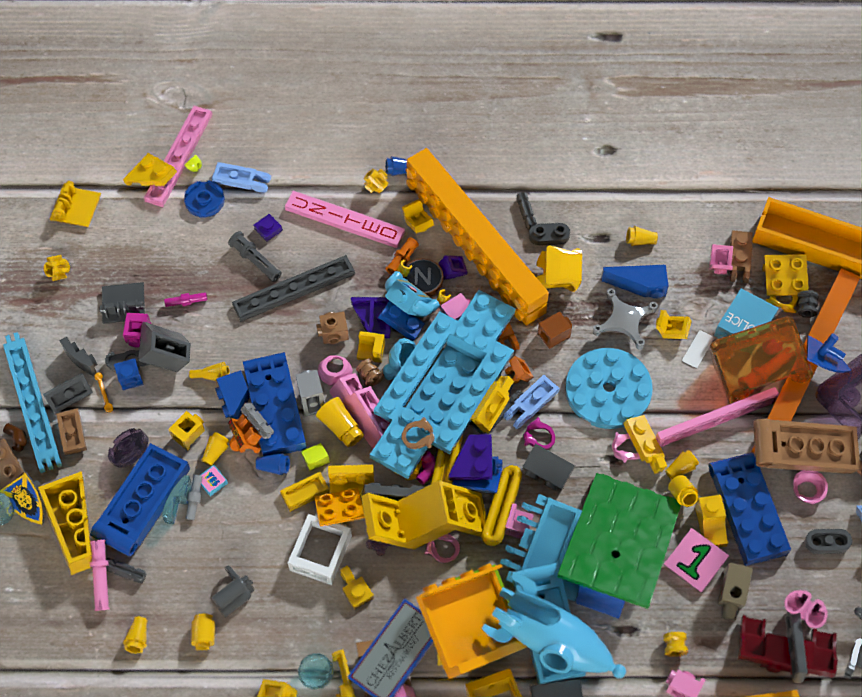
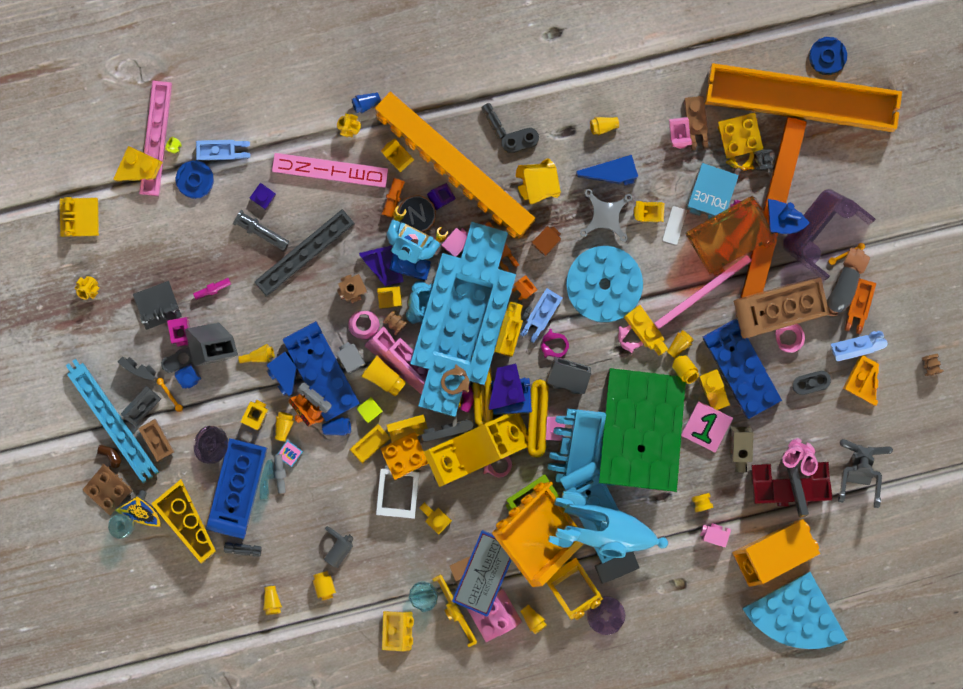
camera: 15 degrees left, 25 degrees up
bright pink pin [90,540,110,611] -> none

